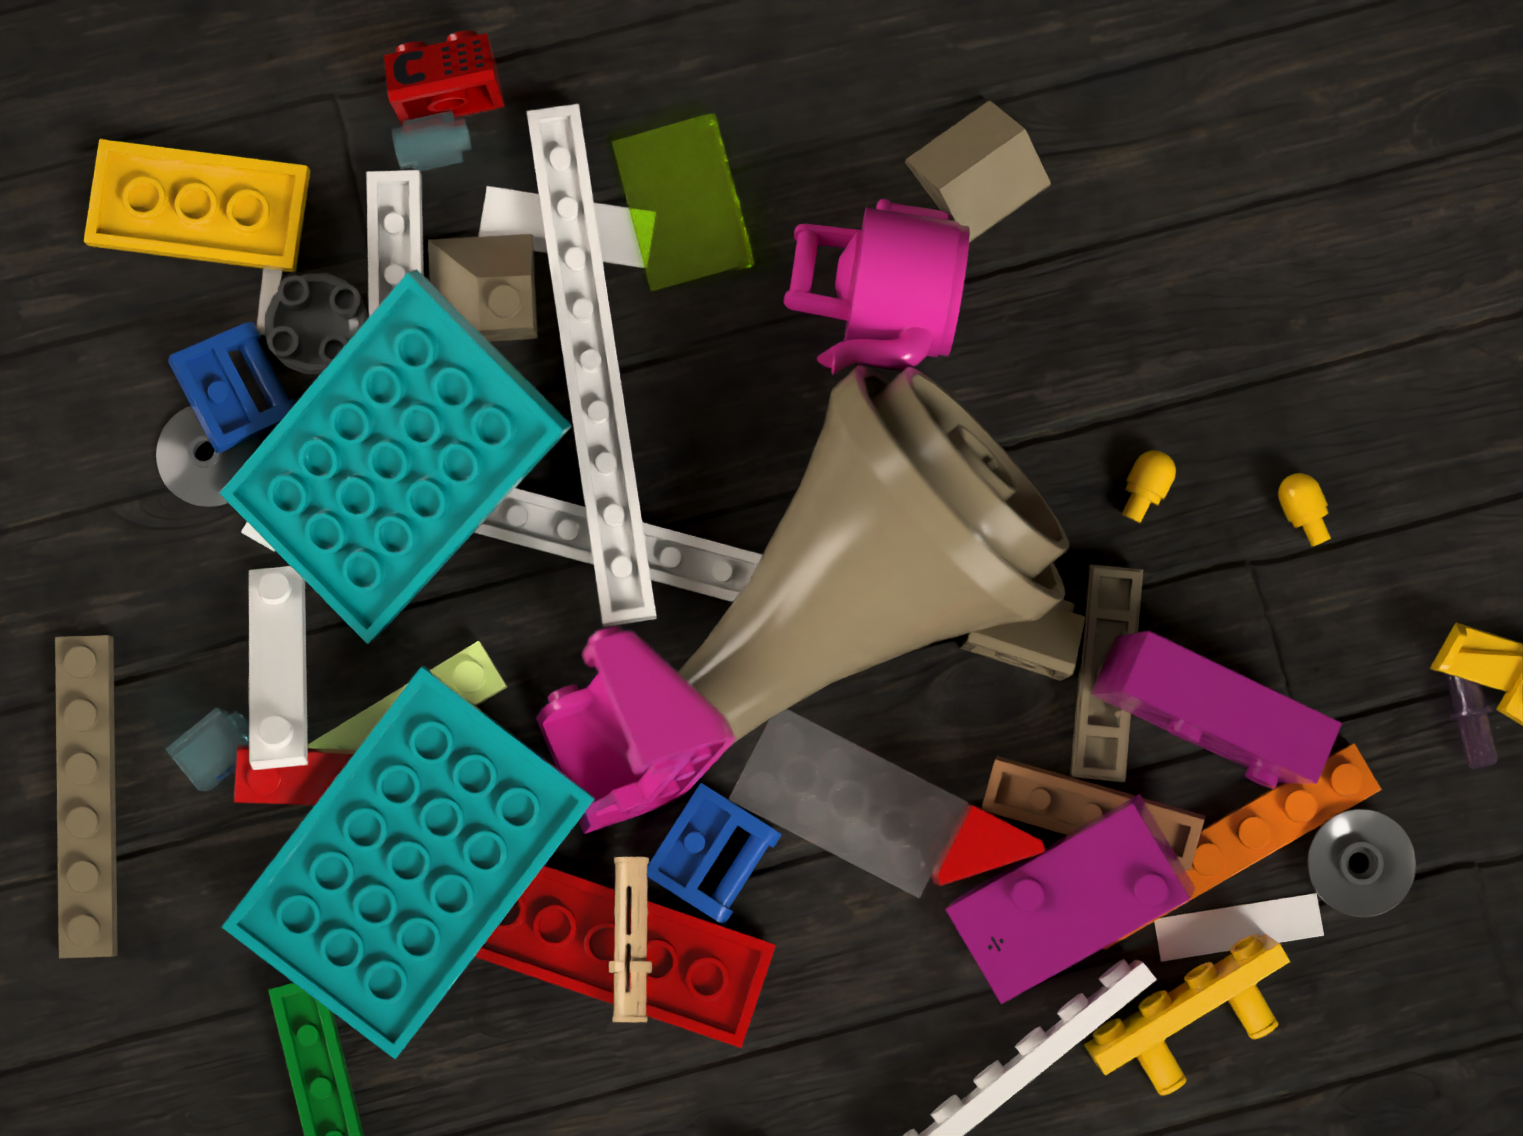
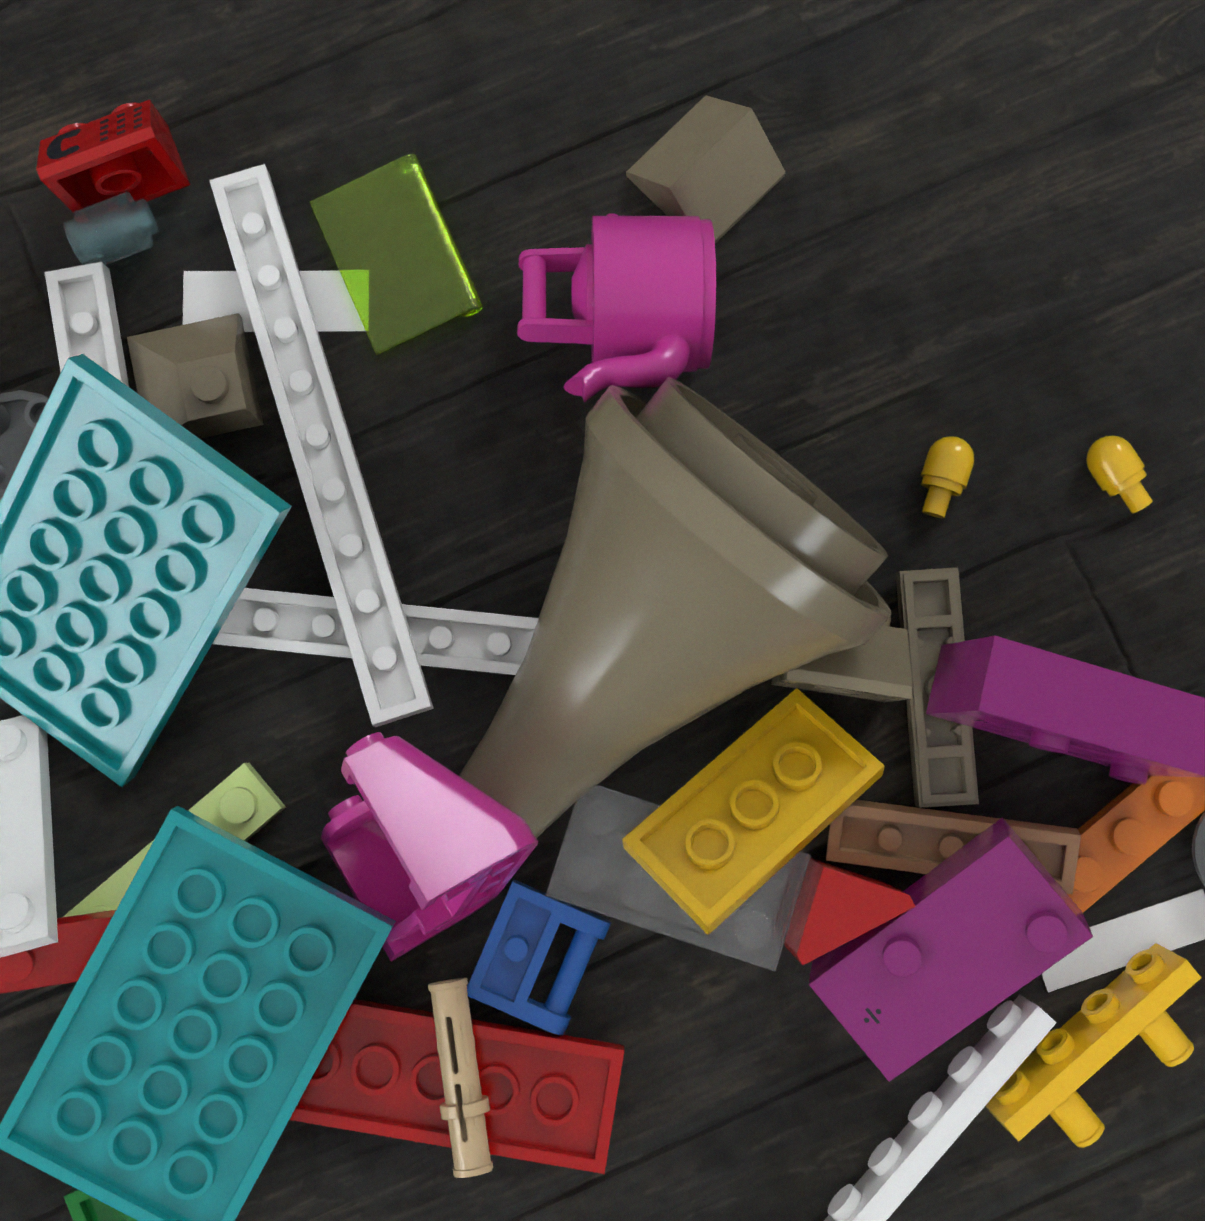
camera: 10 degrees left, 0 degrees up
none -> yellow plate [622,688,885,935]

